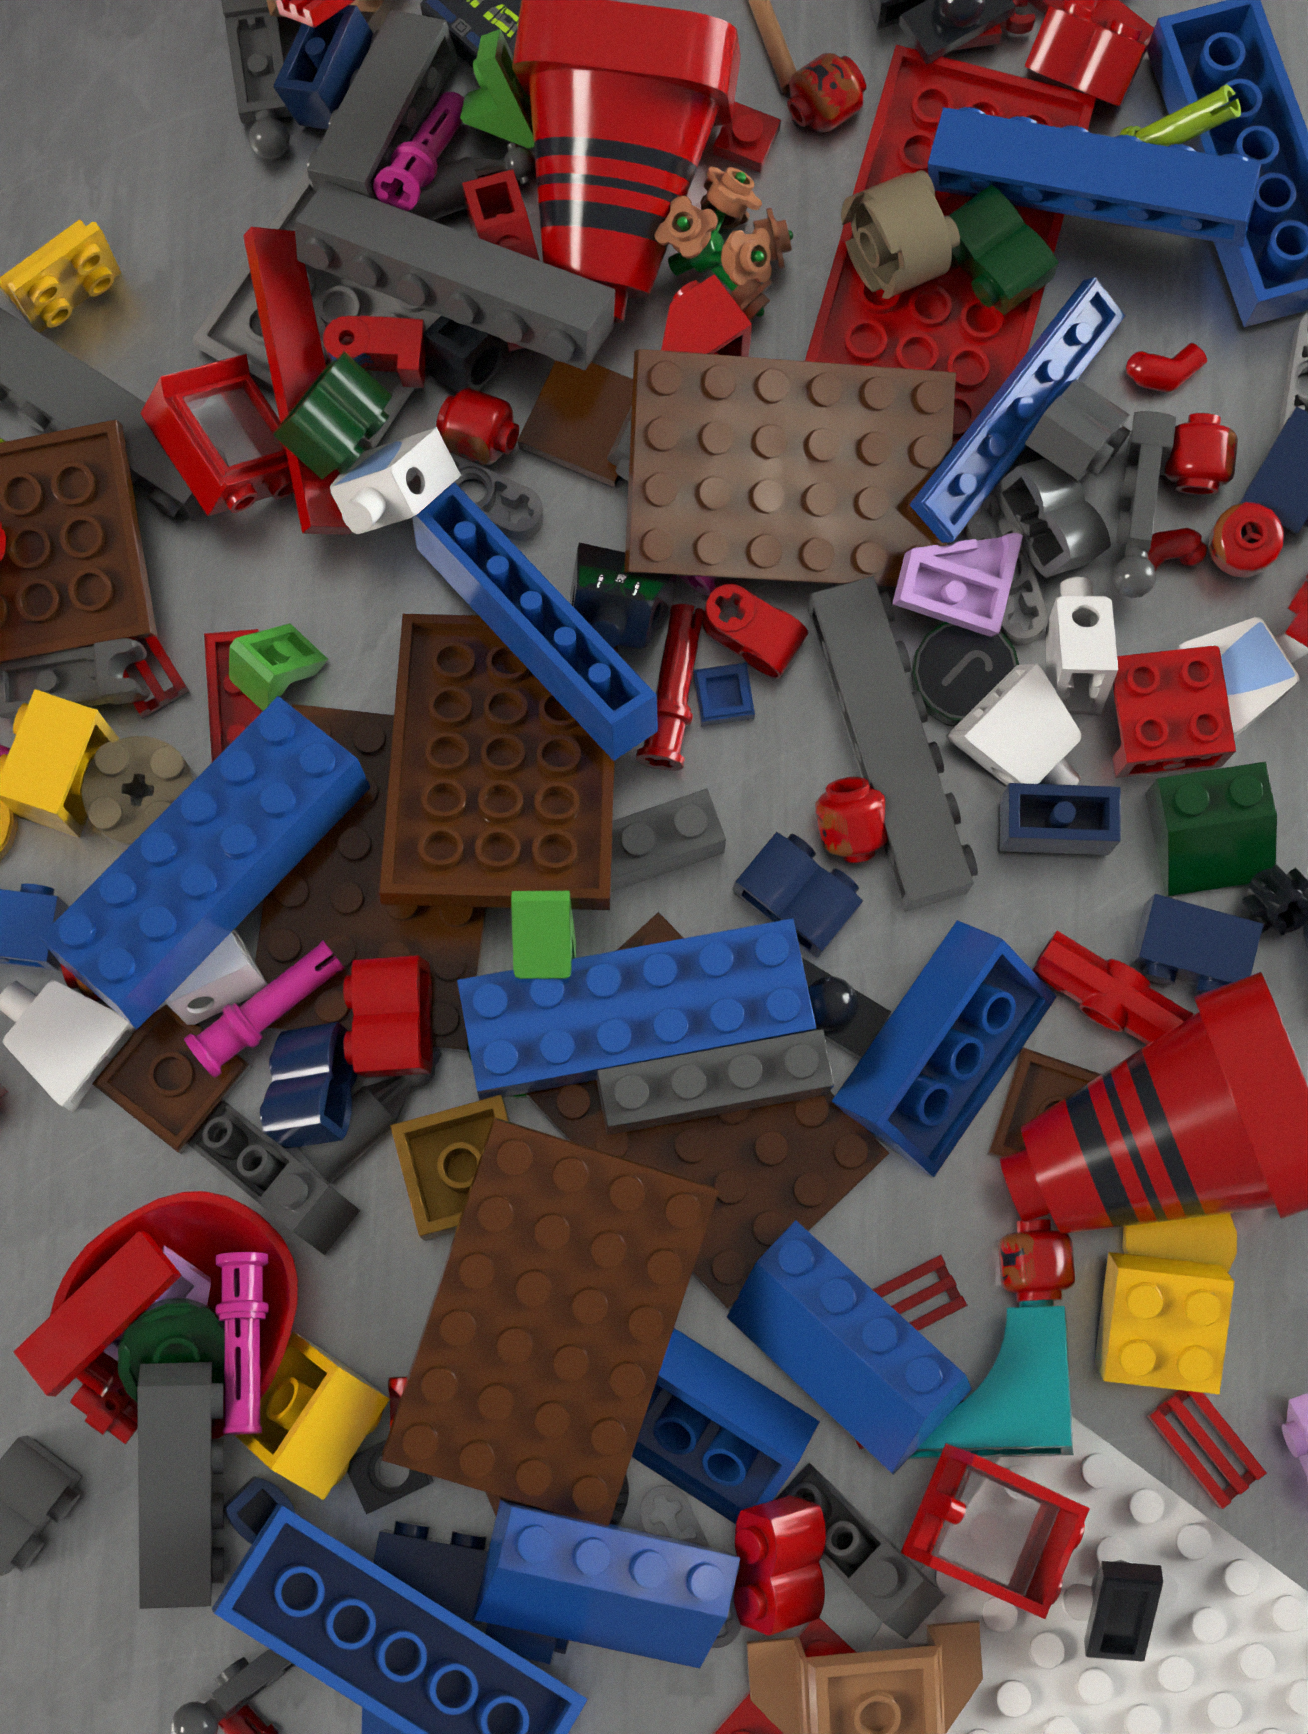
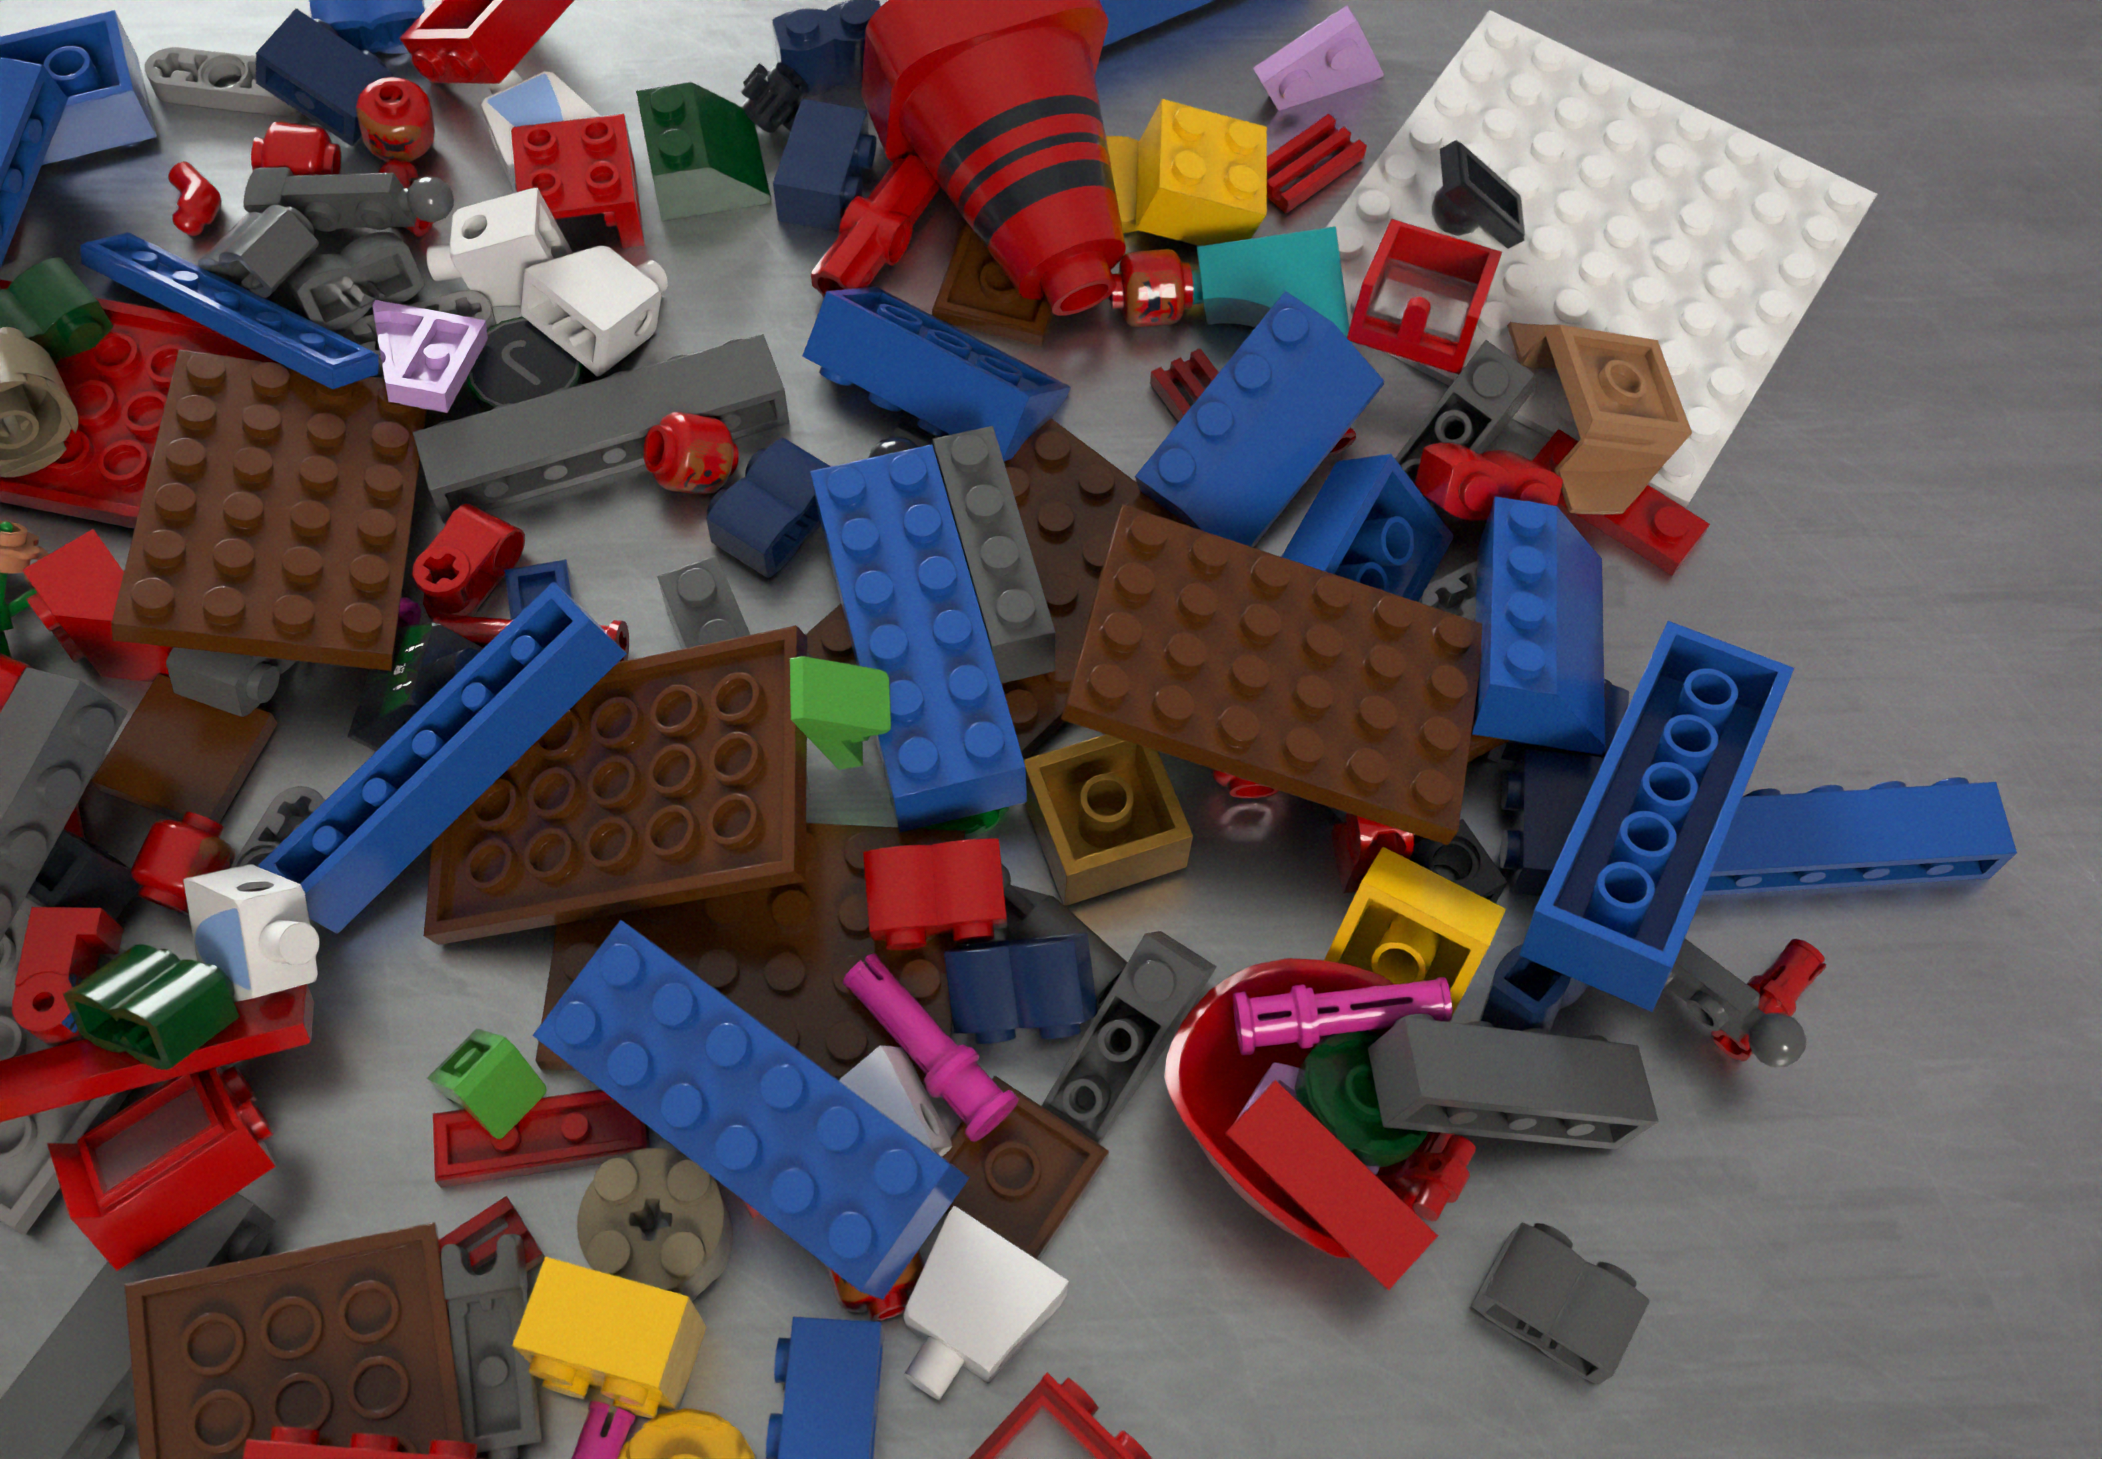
camera: 95 degrees left, 15 degrees down
dark blue brick [1000,783,1121,855] -> none

